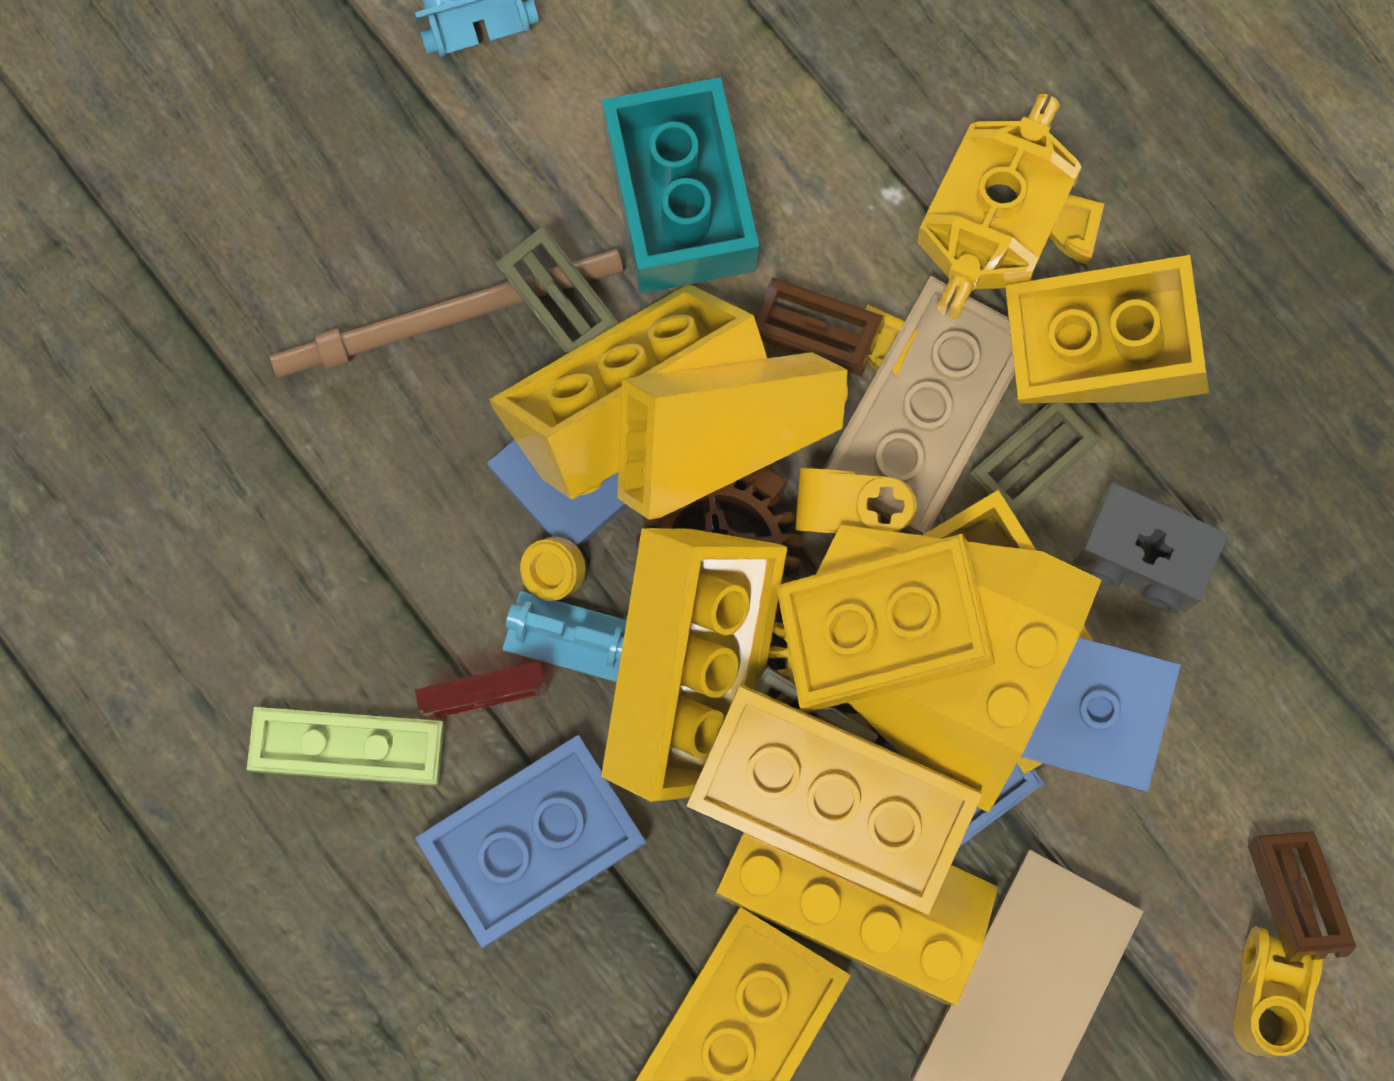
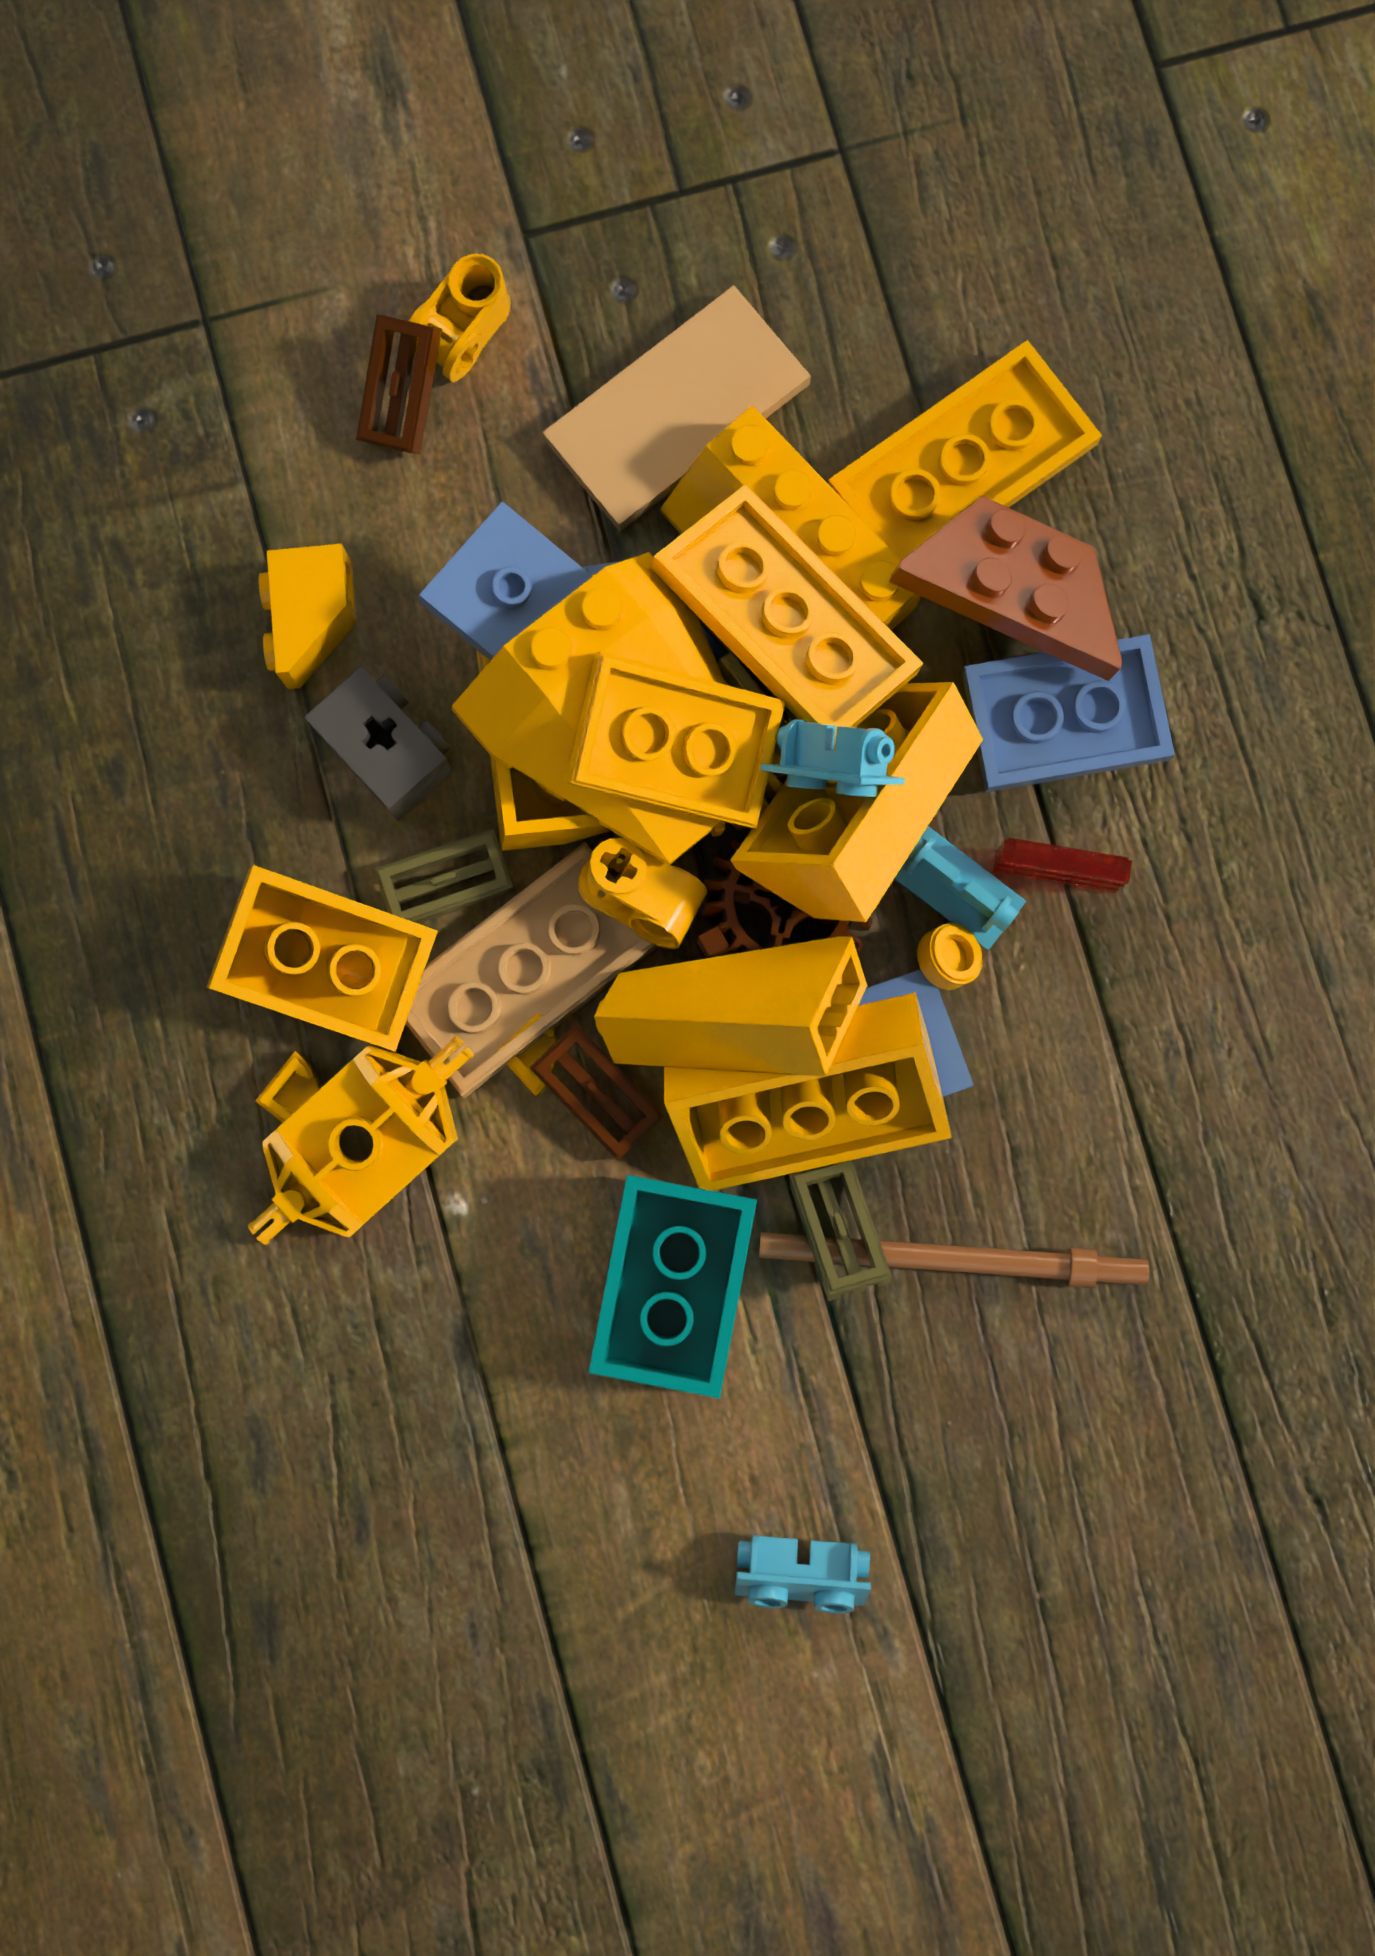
camera: 150 degrees left, 5 degrees up
yellowish green tile [247,707,445,786] -> none
none -> yellow slope [259,543,357,689]
none -> medium azure hinge [761,719,905,797]
none -> wing [889,496,1122,681]

